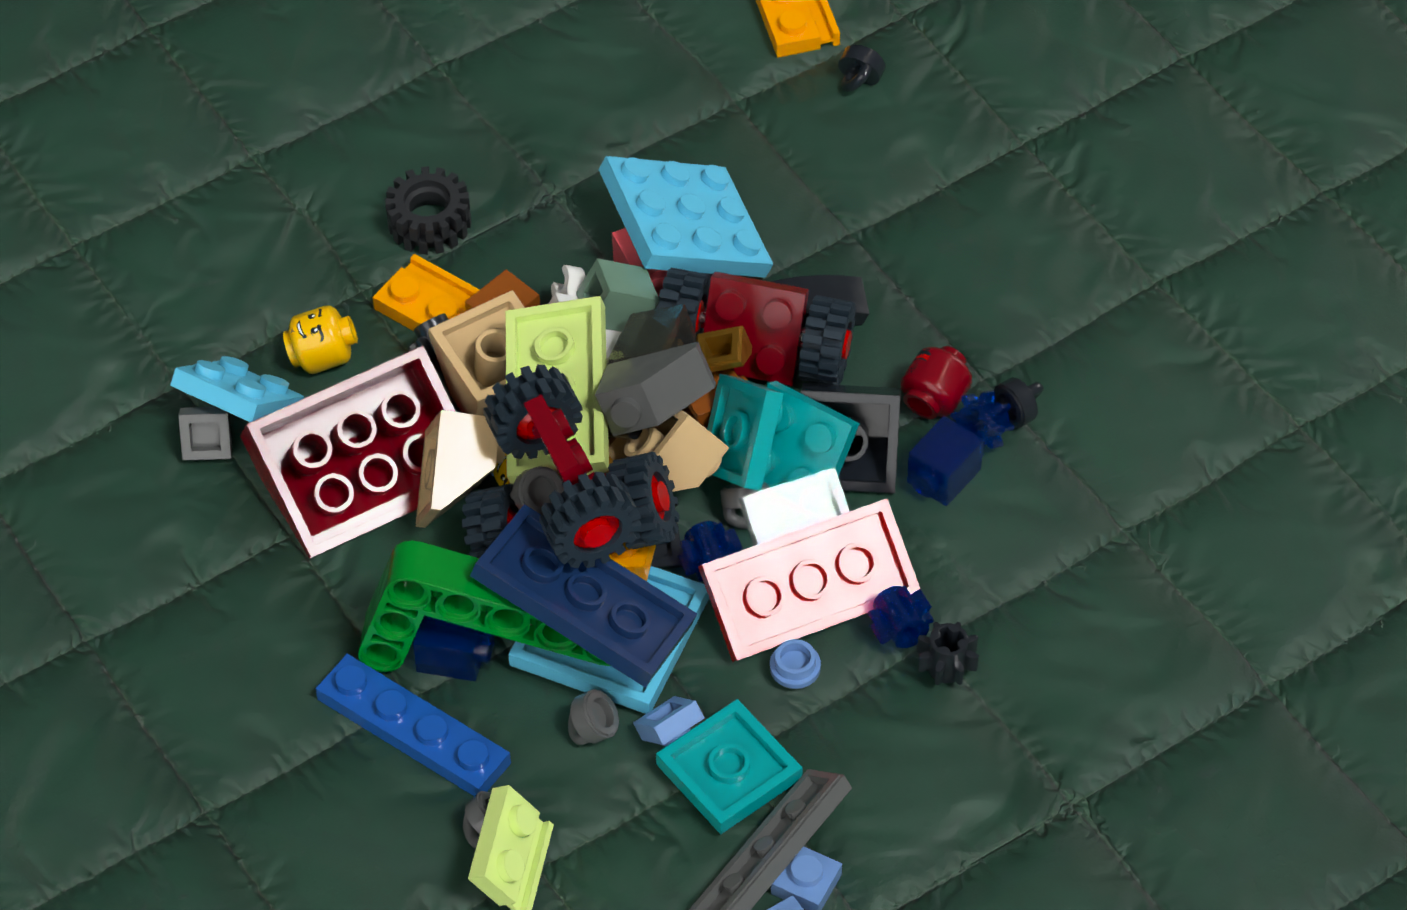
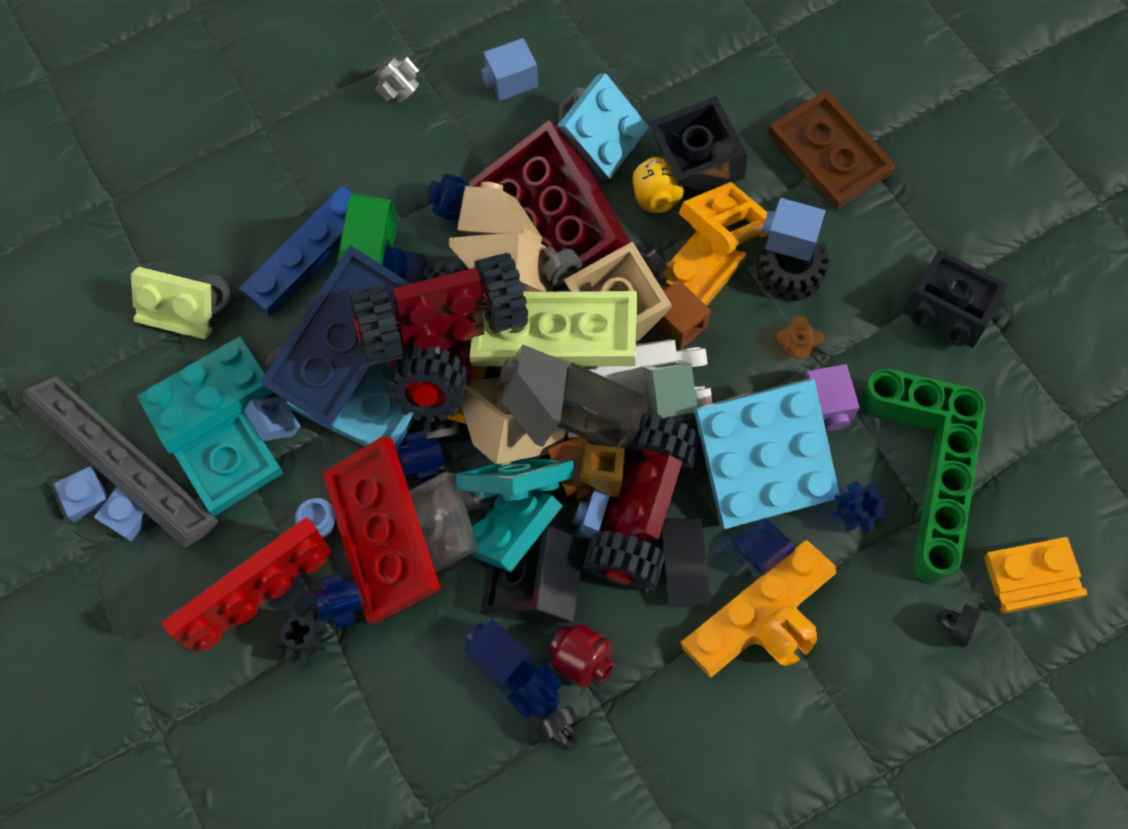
camera: 95 degrees right, 15 degrees up
none -> teal plate [137,336,274,454]
none -> red plate [161,517,332,654]
none -> light grey gear [374,56,419,102]
none -> clear blue gear [426,174,470,220]
none -> tan slope [457,182,542,244]
none -> medium blue brick [481,38,538,101]
none -> dark grey tile [542,246,583,287]
none -> medium blue plate [571,489,610,545]
none -> black slope [648,96,748,191]
none -> light orange plate [678,182,768,256]
none -> light orange plate [681,540,836,678]
none -> clear blue plate [734,517,795,576]
none -> medium blue brick [762,198,826,262]
none -> reddish brown plate [768,90,897,210]
none -> clear orange plate [777,316,824,360]
none -> medium lavender brick [804,364,860,431]
none -> clear blue gear [834,481,887,533]
none -> green beam [861,369,985,585]
none -> black plate [902,249,1008,349]

